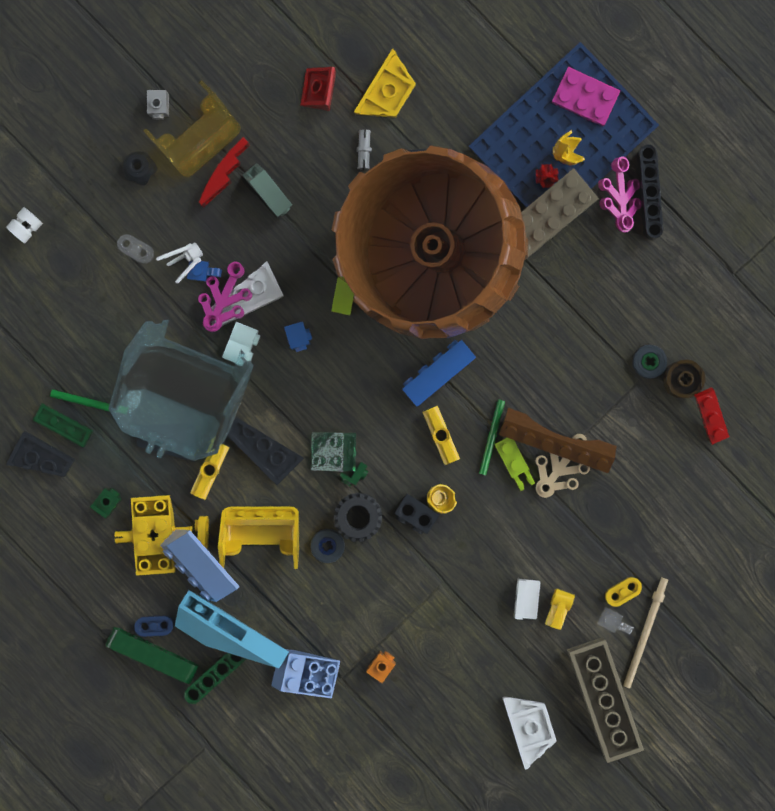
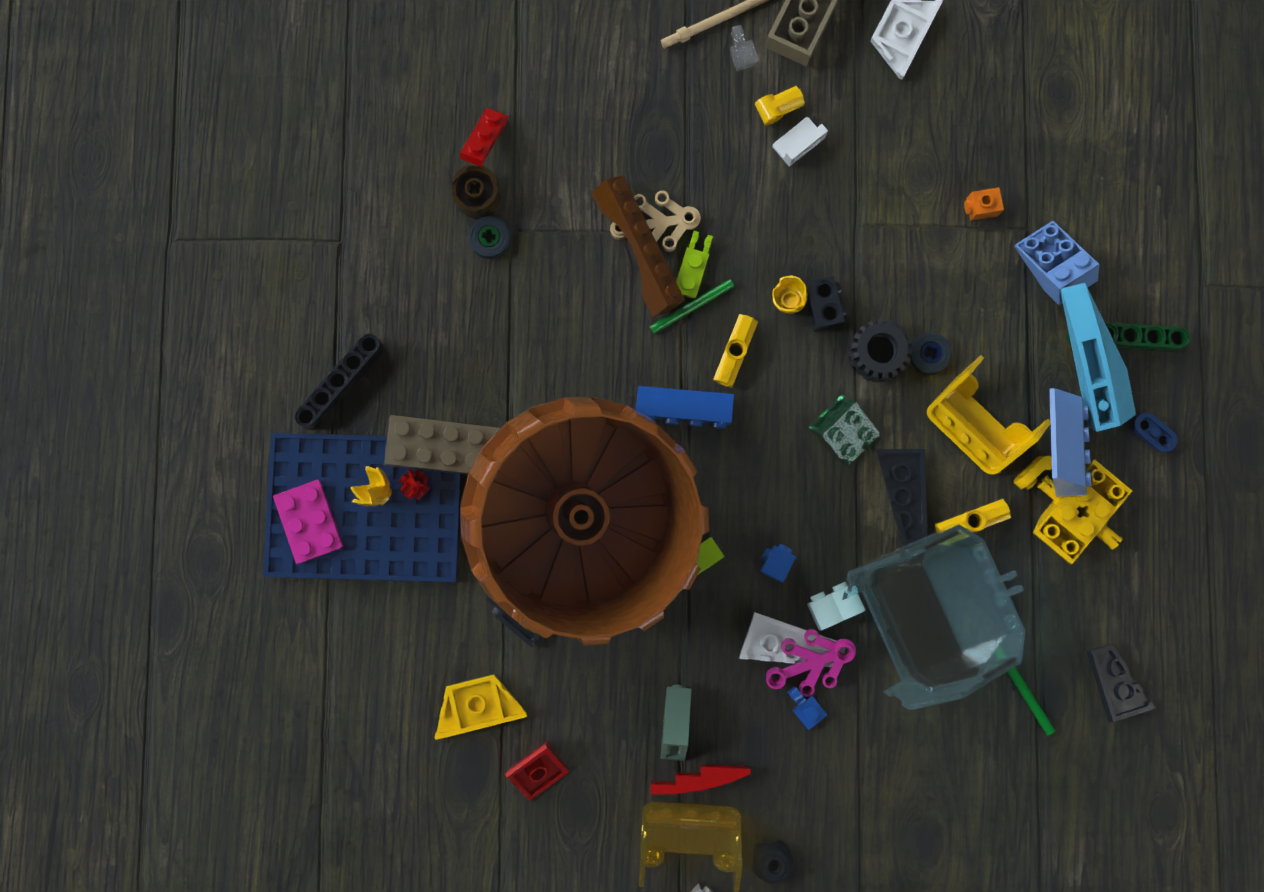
camera: 135 degrees left, 5 degrees down
dark green tile [33,403,93,447] -> none
dark green brick [90,487,122,519] -> none
dark green beam [105,627,199,684] -> none
clear plate [117,234,154,263] -> none
white plant [156,242,203,283] -> none
dark green bracket [339,462,369,487] -> none
light grey pin [357,130,372,170] -> none
dark pink plant [598,157,642,233] -> none
yellow plate [605,577,642,607] -> none

